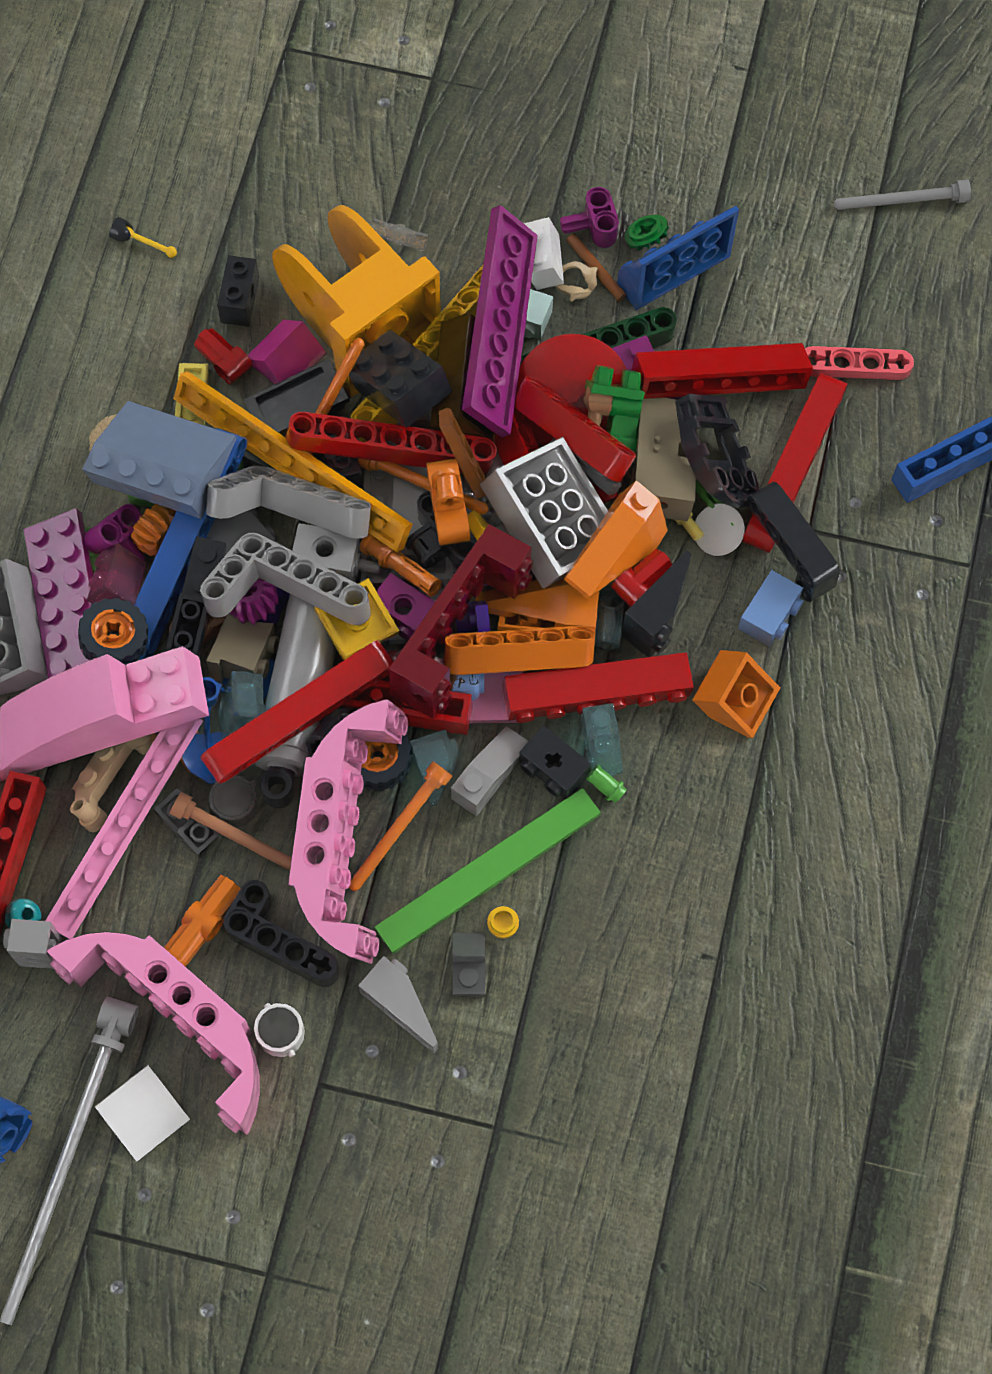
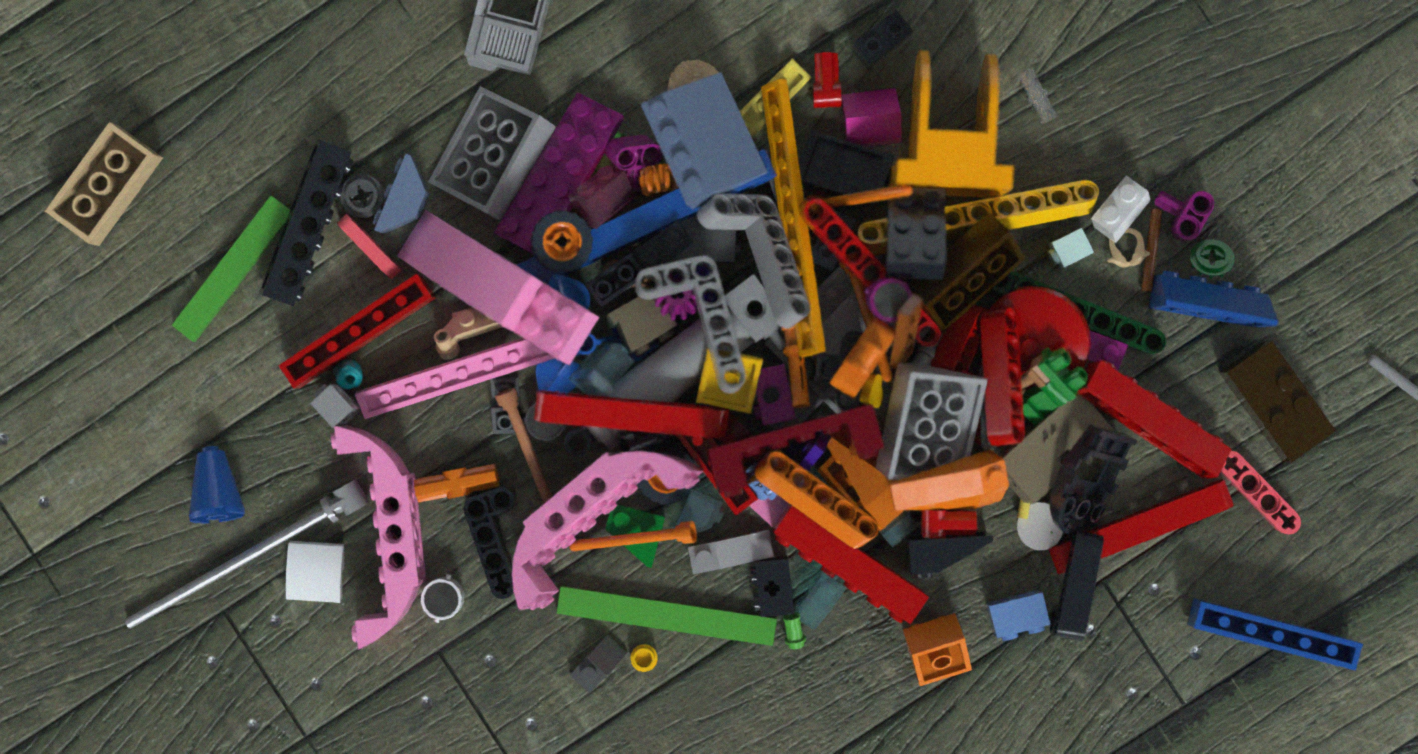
camera: 45 degrees right, 20 degrees up
light grey slope [358,956,438,1053] -> none
magenta plate [462,205,538,438] -> none
none -> green wing [605,504,665,568]
none -> pearl dark grey piece [865,277,912,321]
none -> dark brown brick [1219,341,1336,463]

